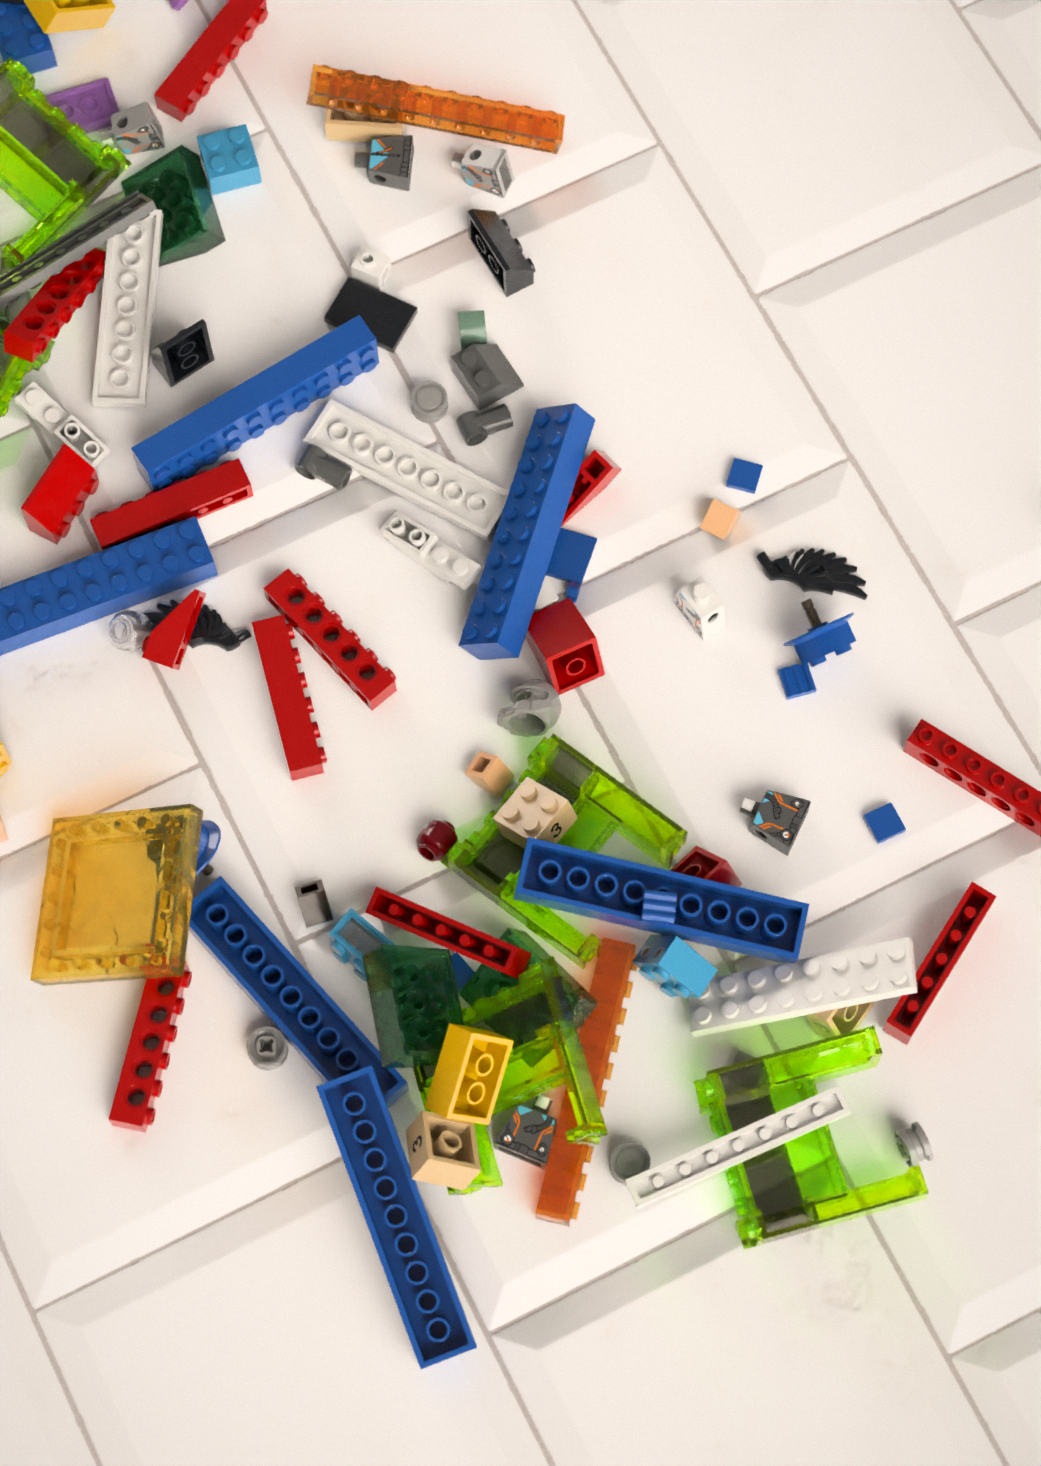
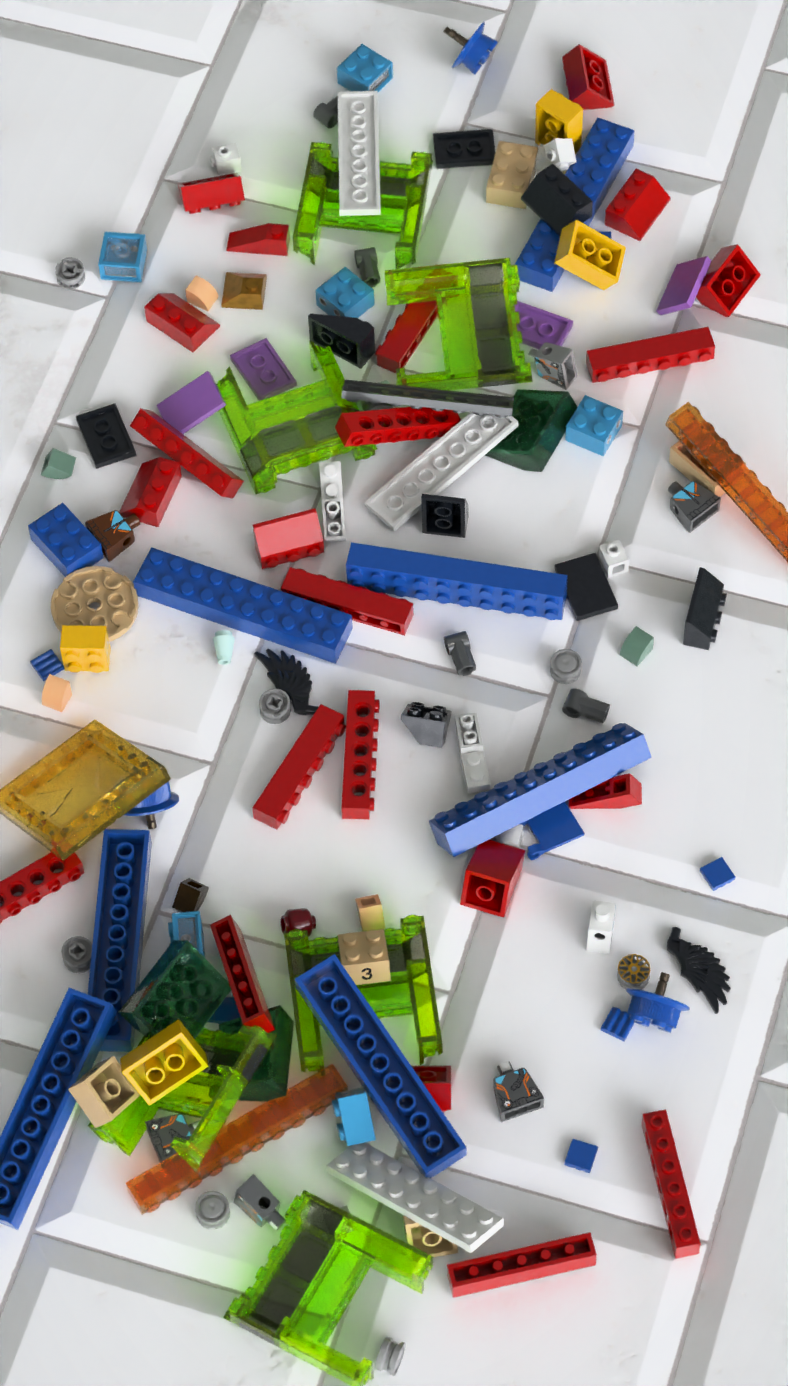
camera: 45 degrees right, 10 degrees down
clear hair [108,610,152,652] -> none
red slope [141,589,206,670] -> none
white plate [303,399,509,541] -> none
light grey torso [451,143,515,199] -> none
dark grey slope [451,344,524,411] -> none
light grey helmet [497,679,562,737] -> none
white plate [625,1086,851,1209] -> none
blue piece [641,889,677,927] -> none
light nougat brick [700,499,741,539] -> none
none -> light aqua cone [213,630,235,665]
none -> dark grey torso [234,1174,286,1231]
none -> light grey wheel [259,689,291,724]
none -> slope [401,702,452,748]
none -> light grey wheel [617,954,650,990]

